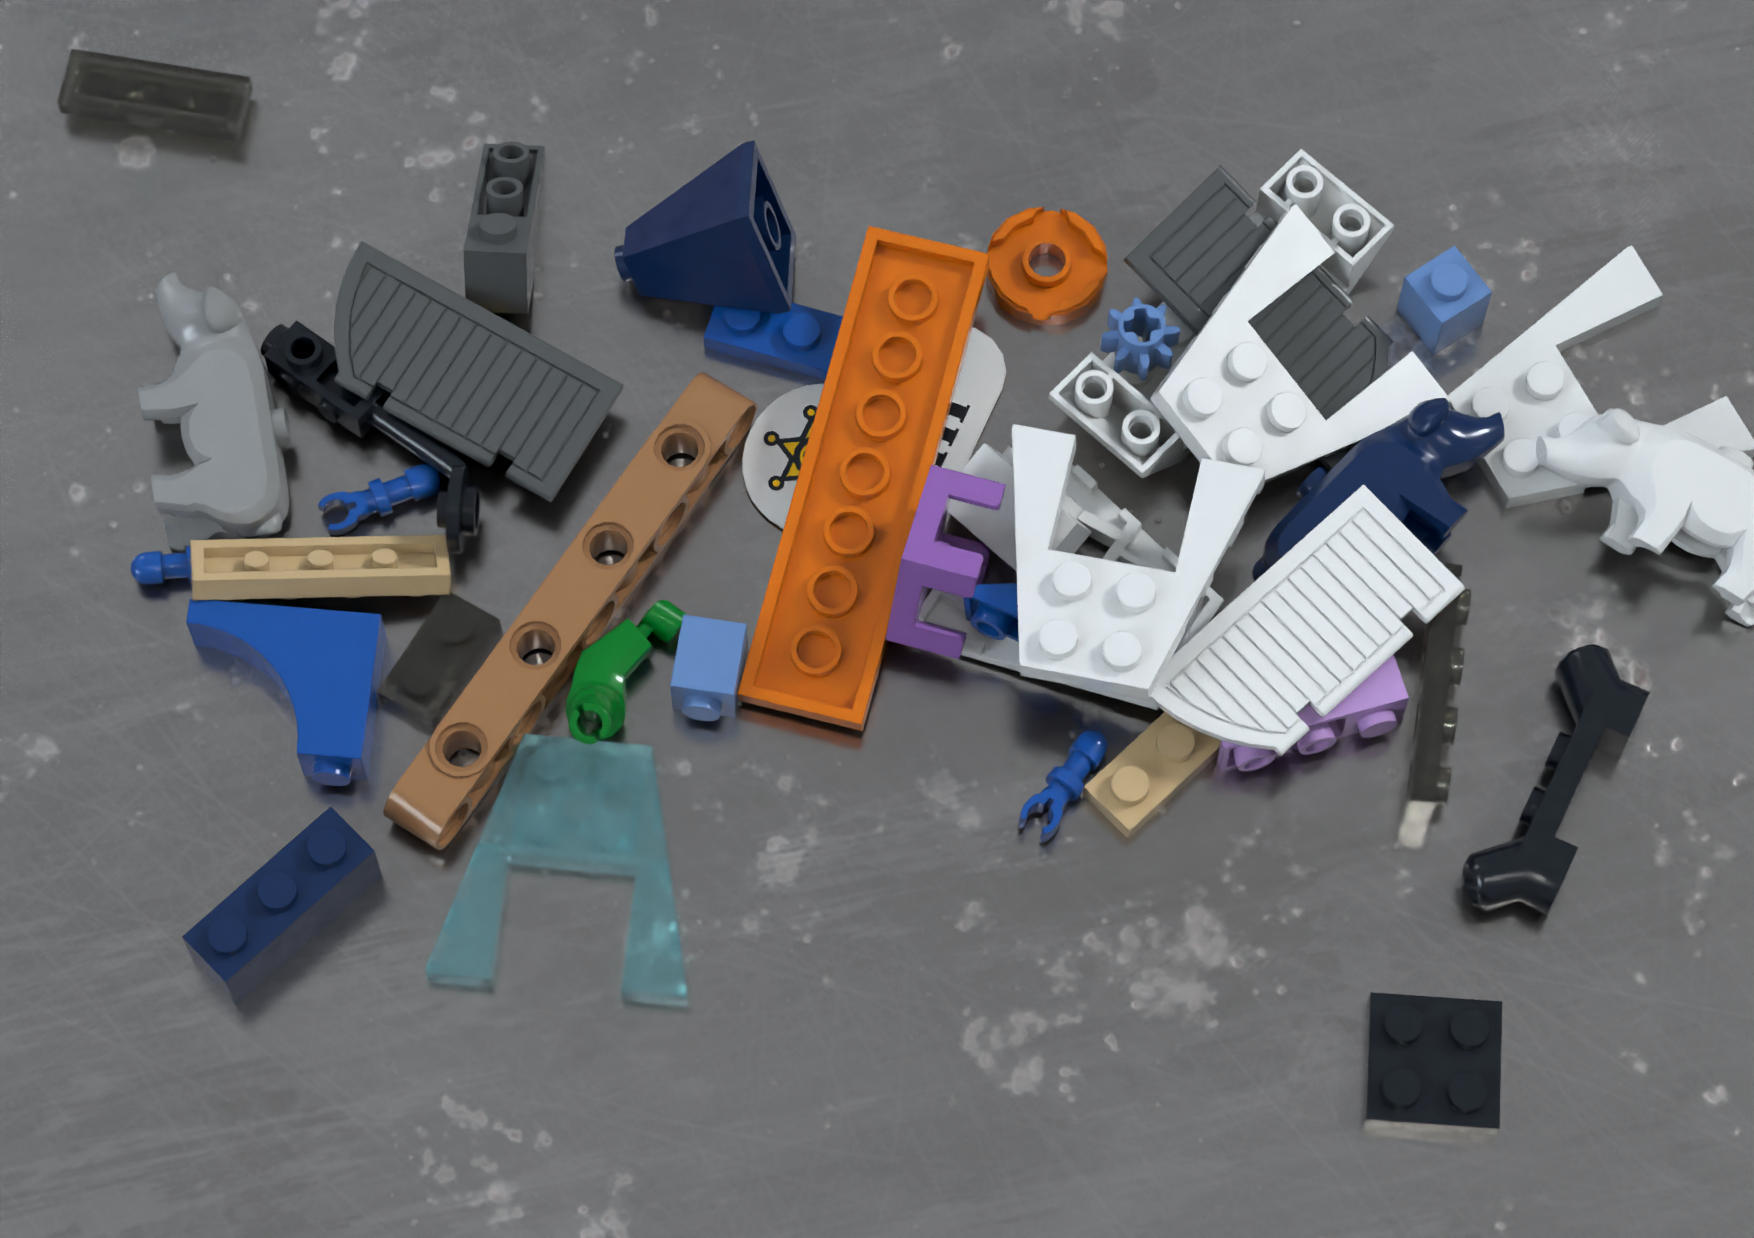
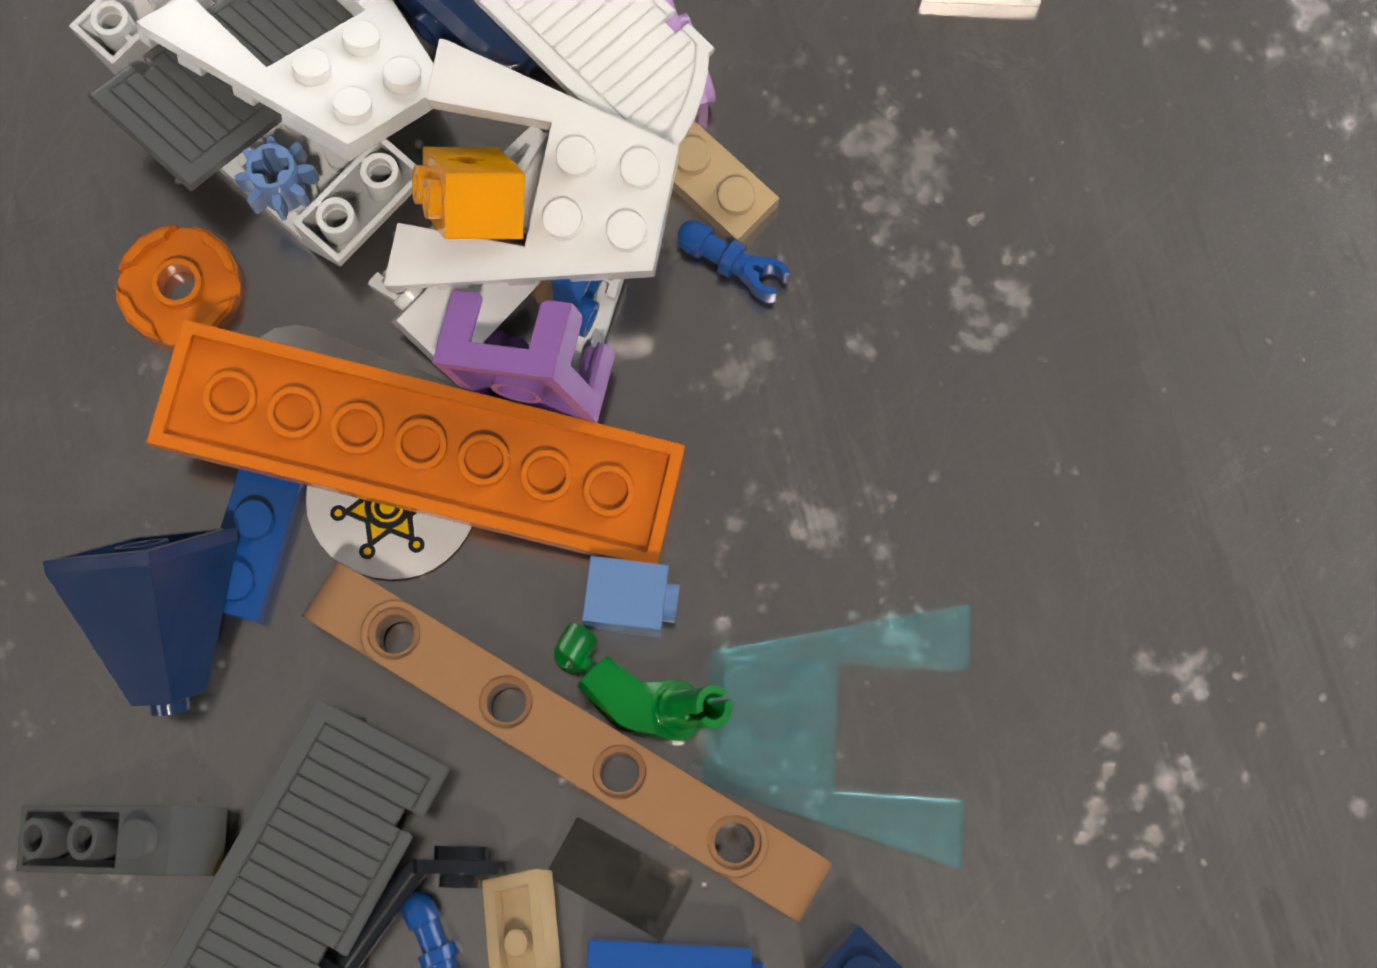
camera: 95 degrees left, 10 degrees up
none -> light orange brick [412,147,525,239]

